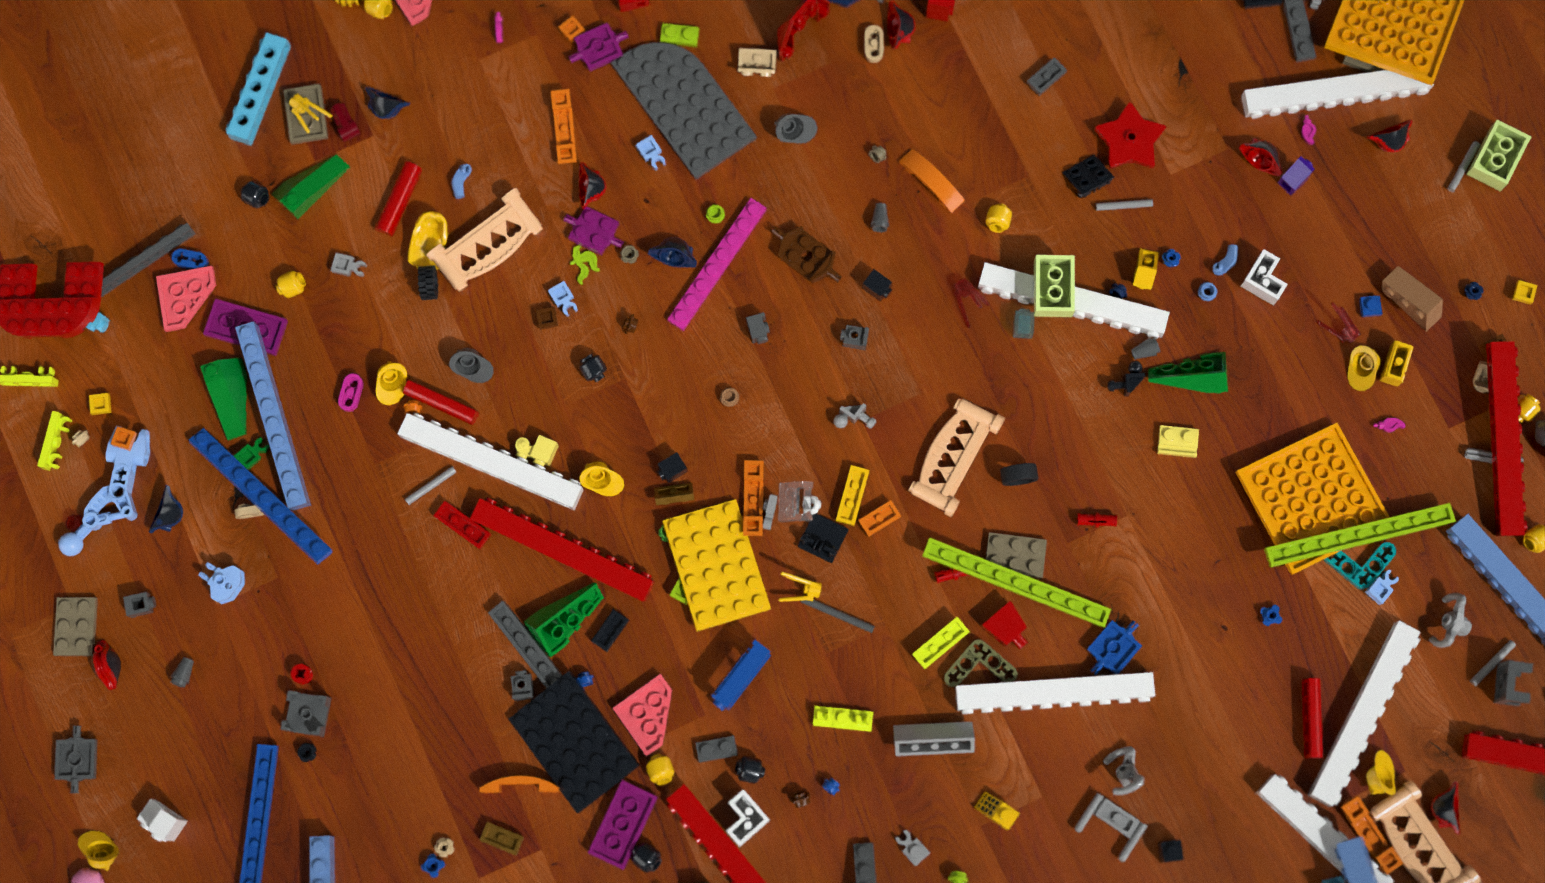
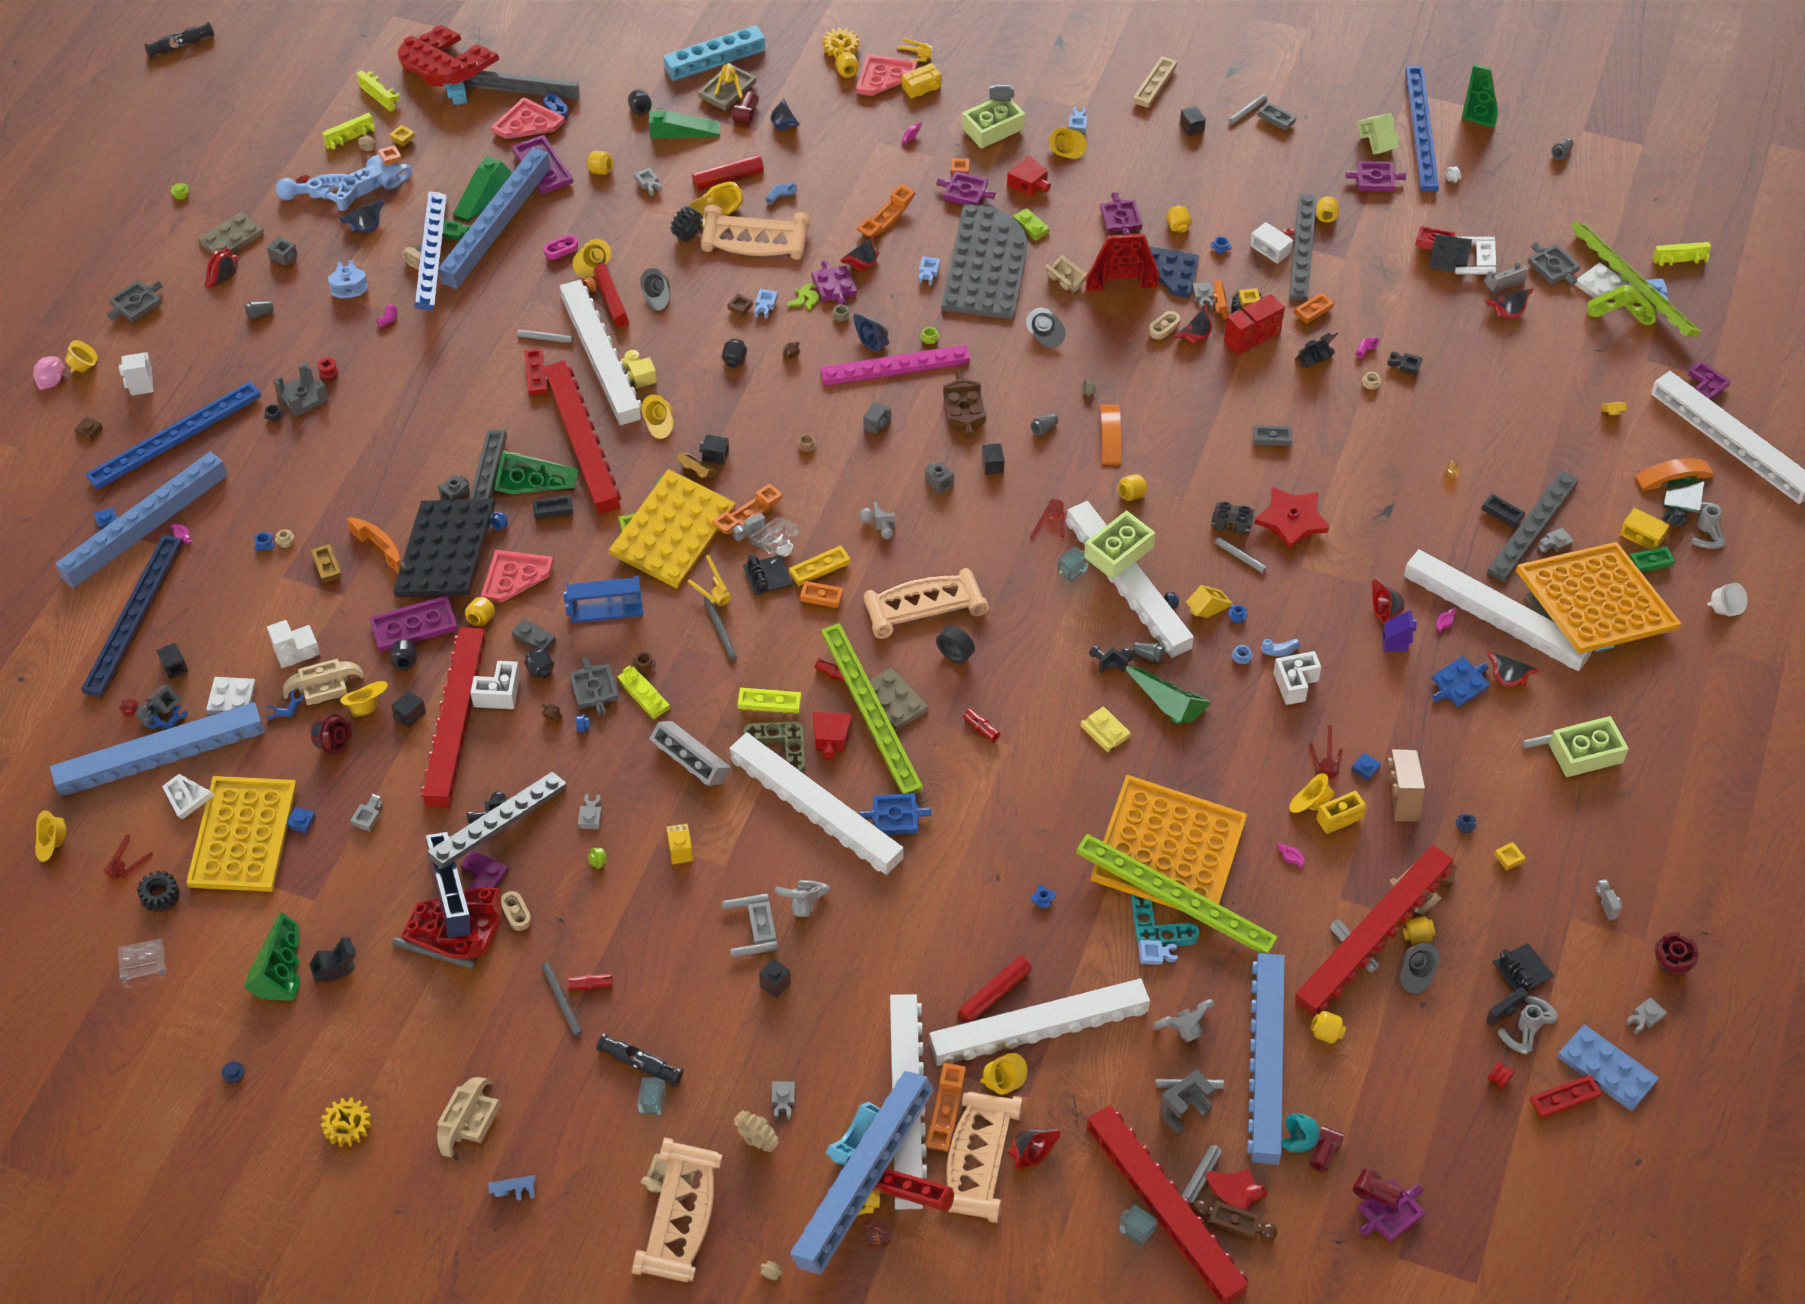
camera: 40 degrees right, 25 degrees down
none -> dark pink arm [376,304,397,328]
none -> dark grey plate [569,657,619,716]
none -> reddish brown plate [632,652,656,673]
none -> blue plate [1432,656,1490,708]

